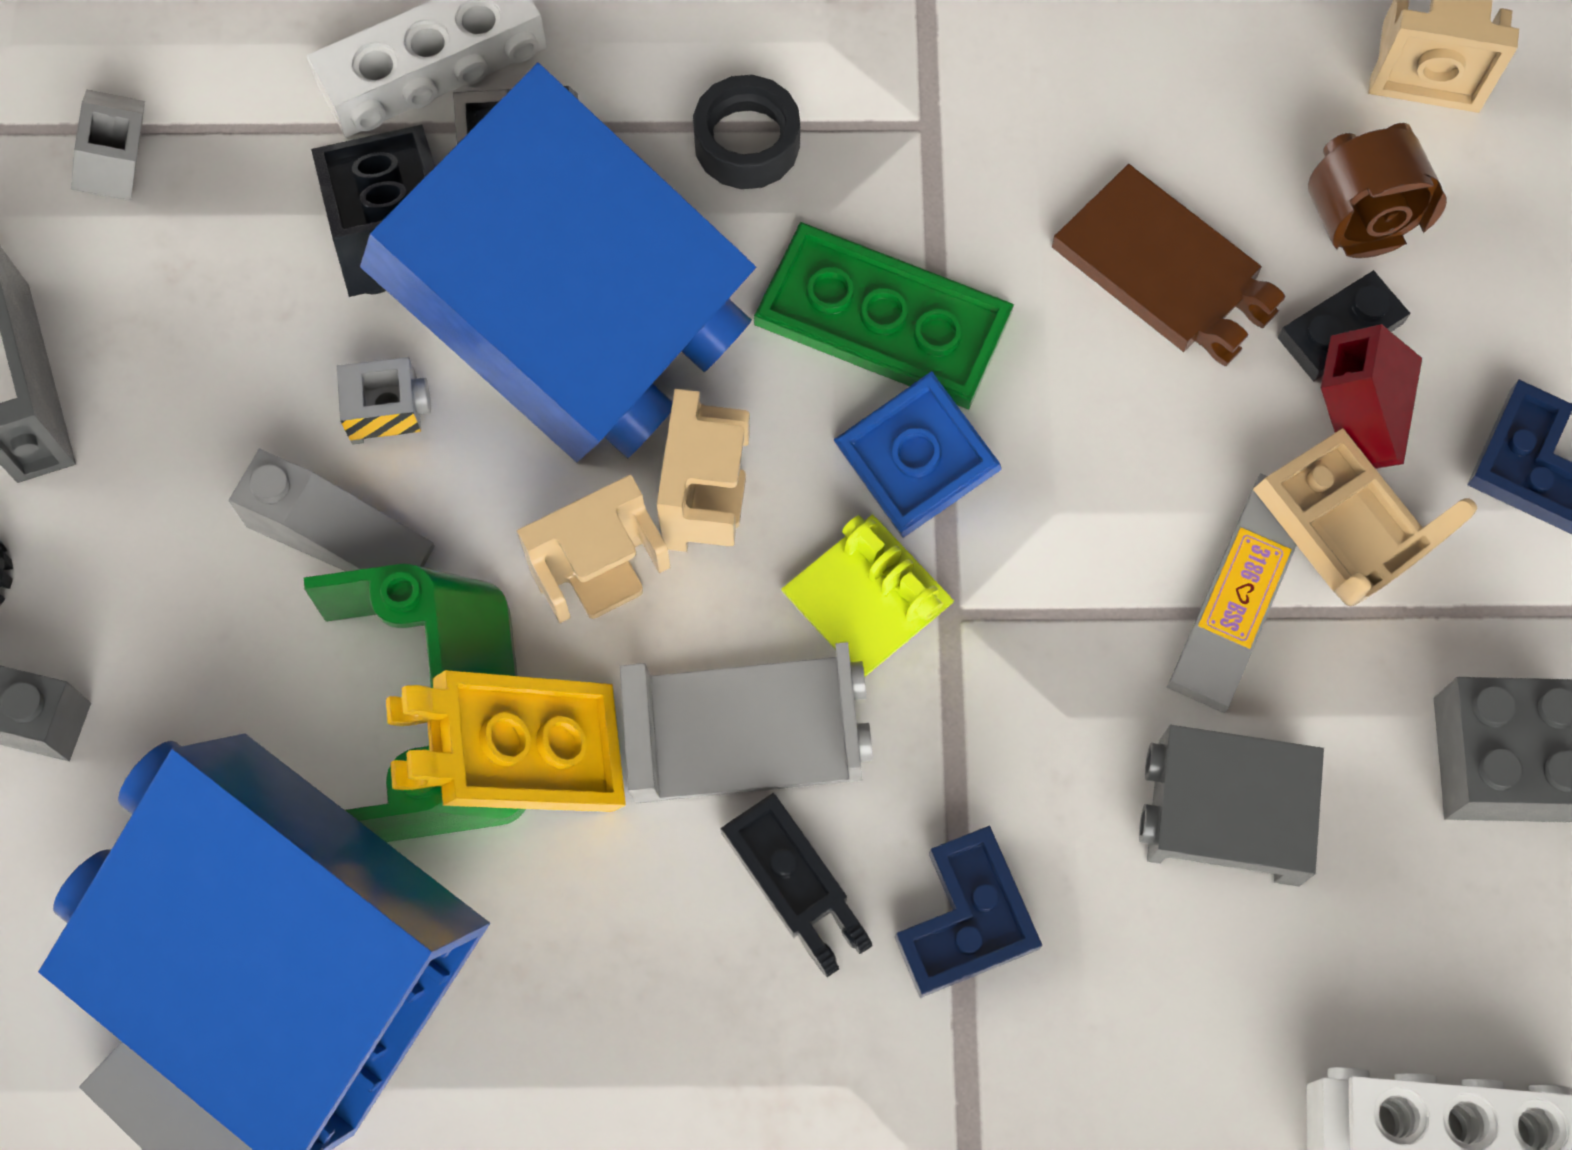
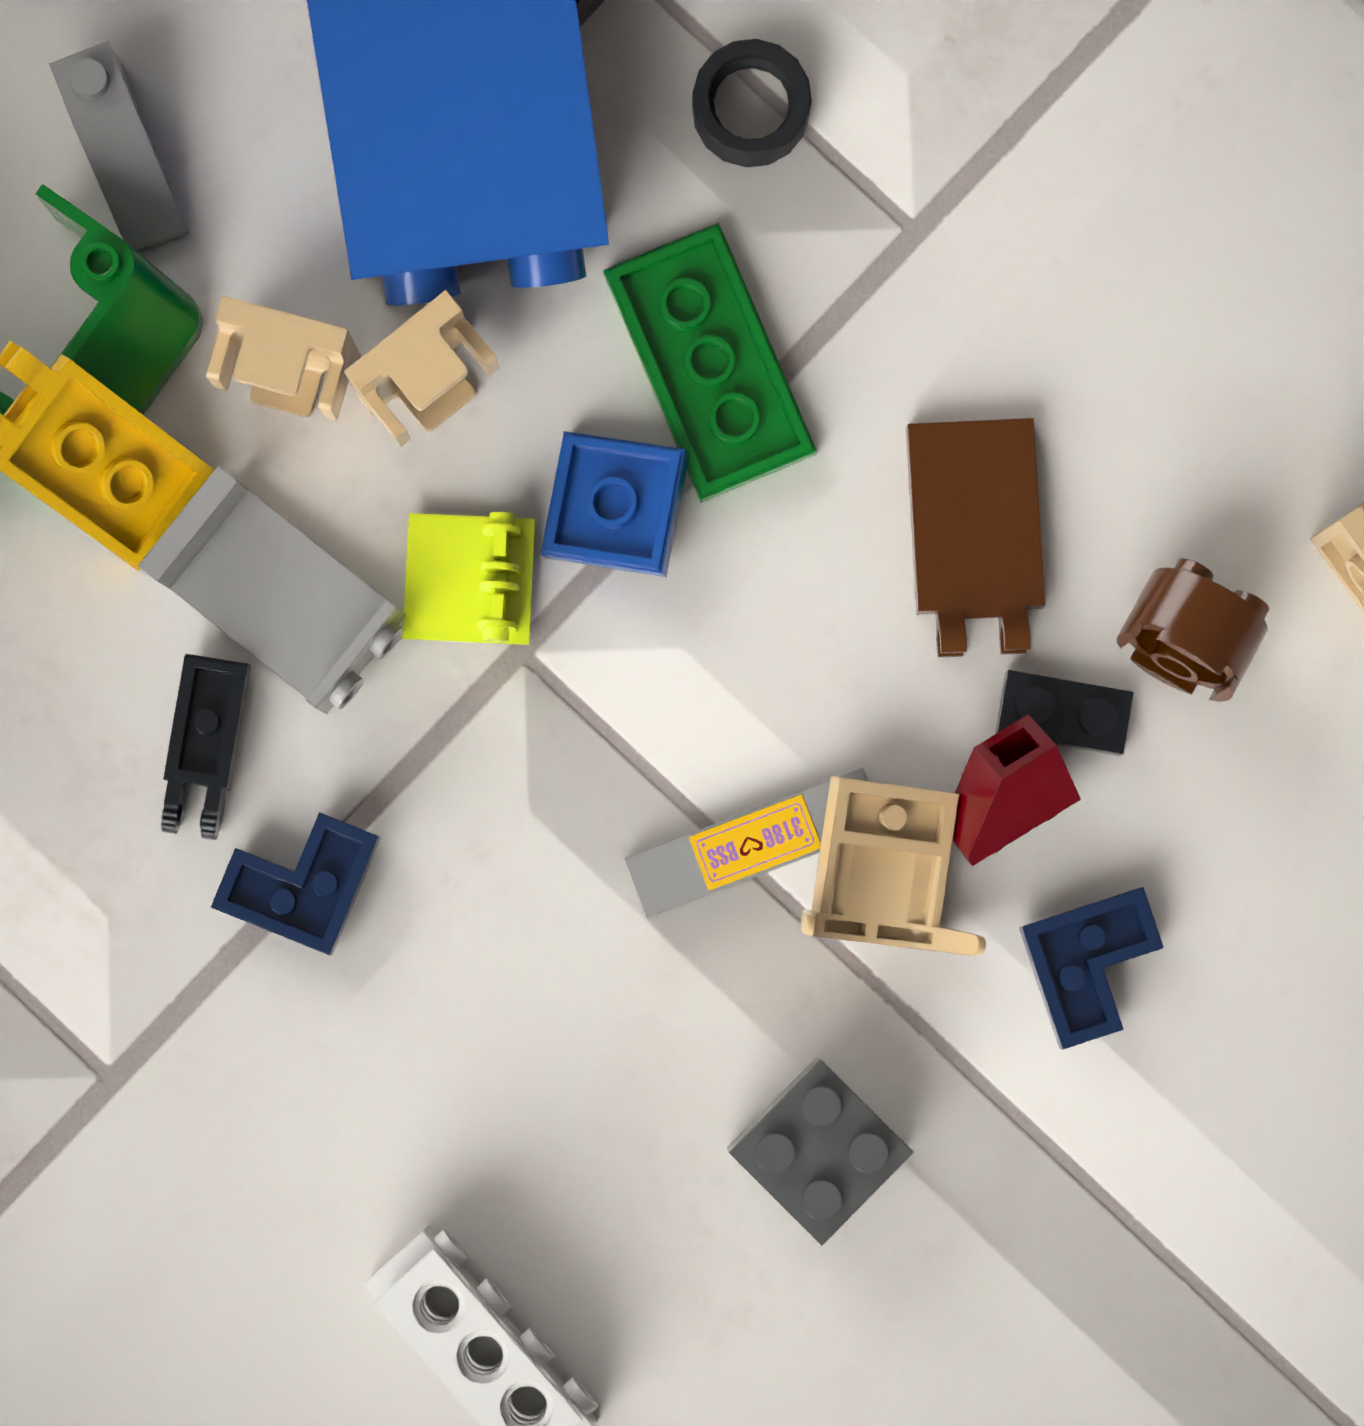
camera: 40 degrees right, 15 degrees up
light grey brick [337,357,431,445] -> none
dark grey panel [1139,725,1324,887] -> none

